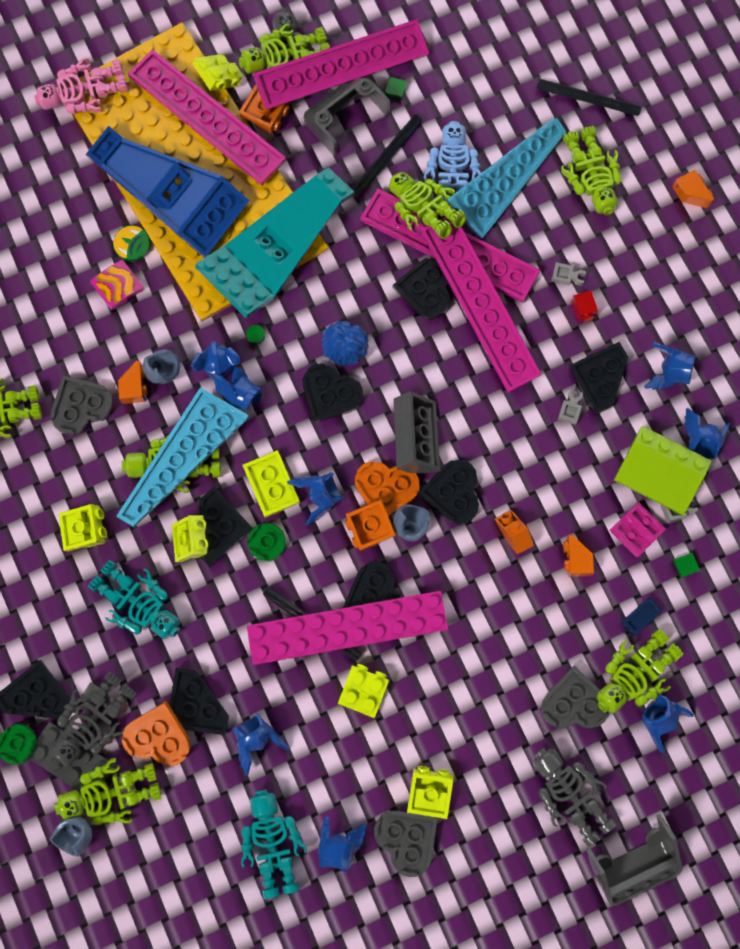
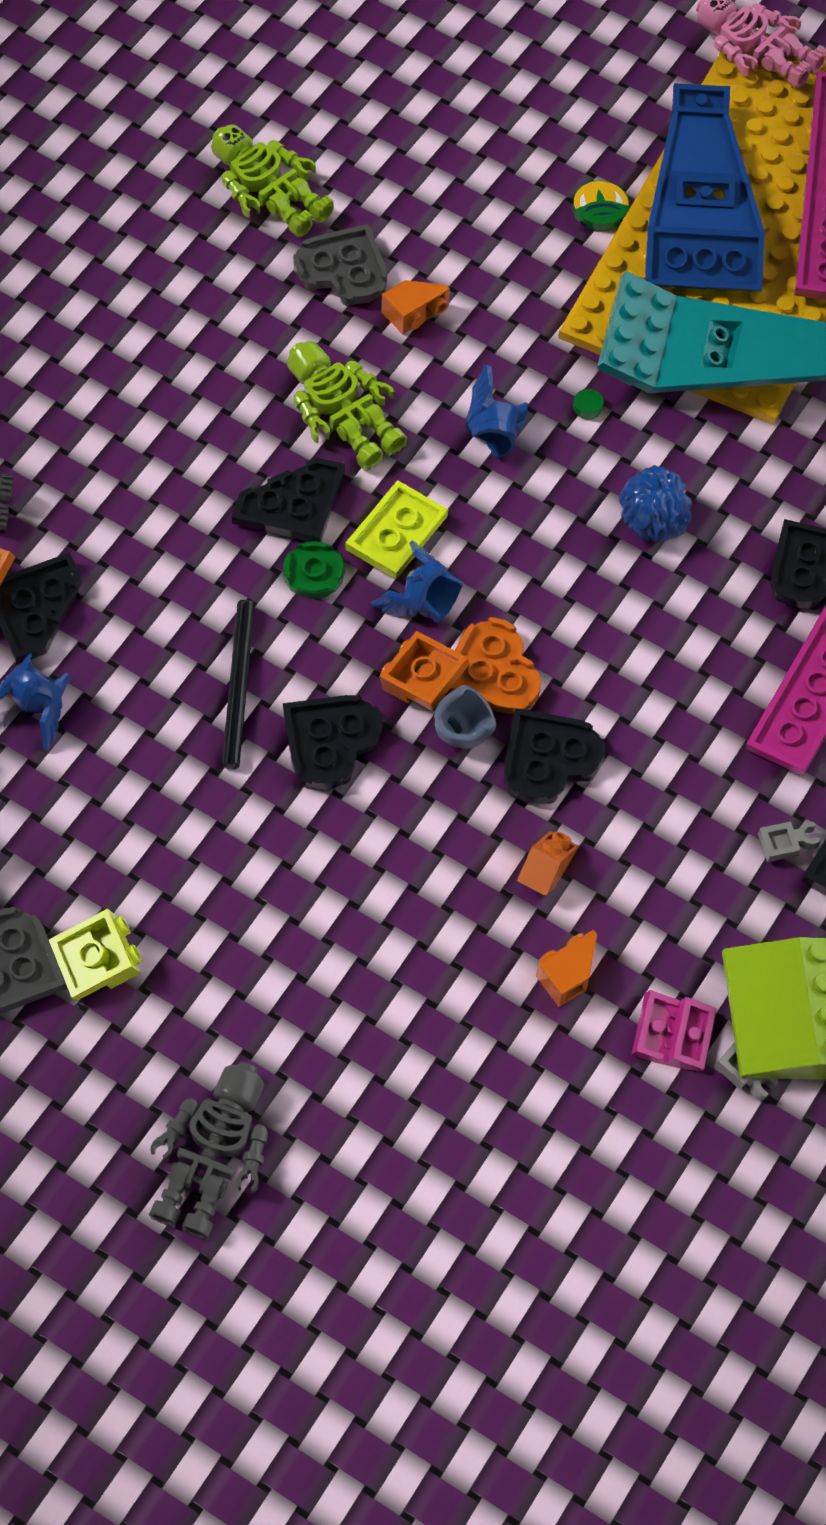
camera: 55 degrees right, 15 degrees down
neon yellow plate [58,504,107,552] -> none
teal piece [88,560,180,639] -> none
slope [90,260,144,310] -> none
medium azure wing [117,387,249,527] -> none
sand blue piece [143,349,180,384] -> none
neon yellow plate [172,515,208,562] -> none
blue helmet [191,341,240,379] -> none
dark pink plate [247,591,448,665] -> none
black plate [302,363,363,423] -> none
neon yellow plate [338,664,389,719] -> none
dark grey slope [393,391,440,473] -> none
dark grey plate [540,665,609,729] -> none
dark grey windscreen [586,814,683,906] -> none
lime piece [597,629,684,713] -> none
dark blue tile [620,596,663,637] -> none
blue helmet [642,695,694,754] -> none
green tile [673,553,700,578] -> none

